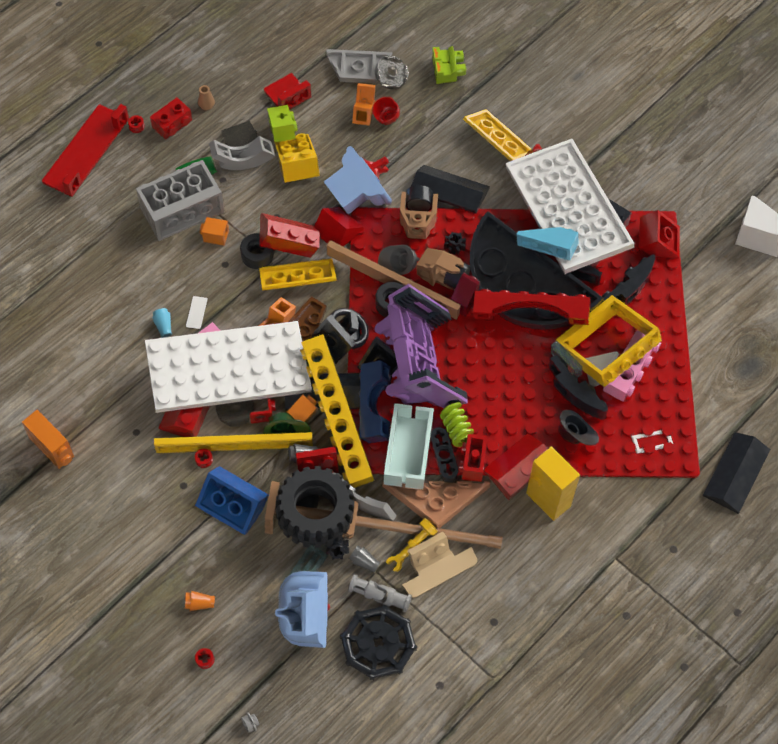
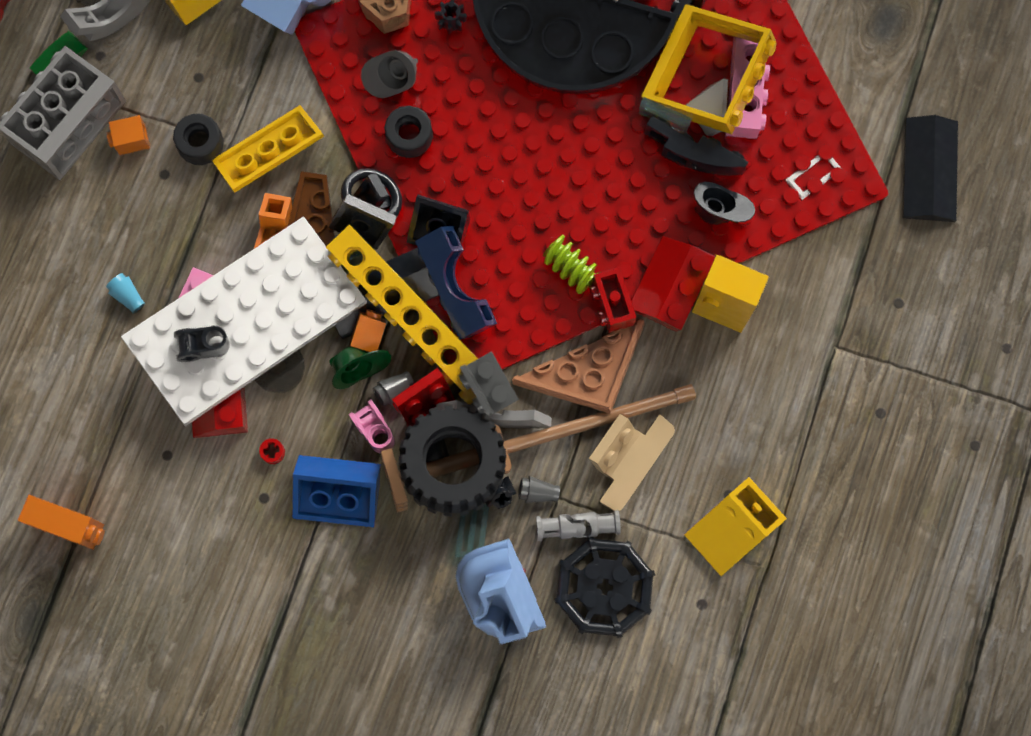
camera: 25 degrees left, 15 degrees up
yellow tile [154,432,313,453] -> none
orange cone [185,591,215,611] -> none
white sticker [186,296,207,329] -> none
red bush [195,648,215,669] -> none
red bracket [249,398,276,424] -> none
red slope [259,213,320,258] -> none
red slope [314,207,364,247] -> none
medium nougat tile [327,241,461,320] -> none
medium lavender container [375,284,468,408] -> none
light aqua piece [384,404,434,490] -> none
yellow piece [386,518,438,572] -> none
medium nougat piece [416,248,471,290] -> none
black beam [430,427,458,483] -> none
dark red slope [451,273,480,317] -> none
red arch [473,289,590,325] -> none
none -> black piece [174,326,230,362]
none -> bright pink piece [348,400,395,454]
none -> dark grey bracket [458,351,519,416]
none -> yellow slope [684,477,787,577]

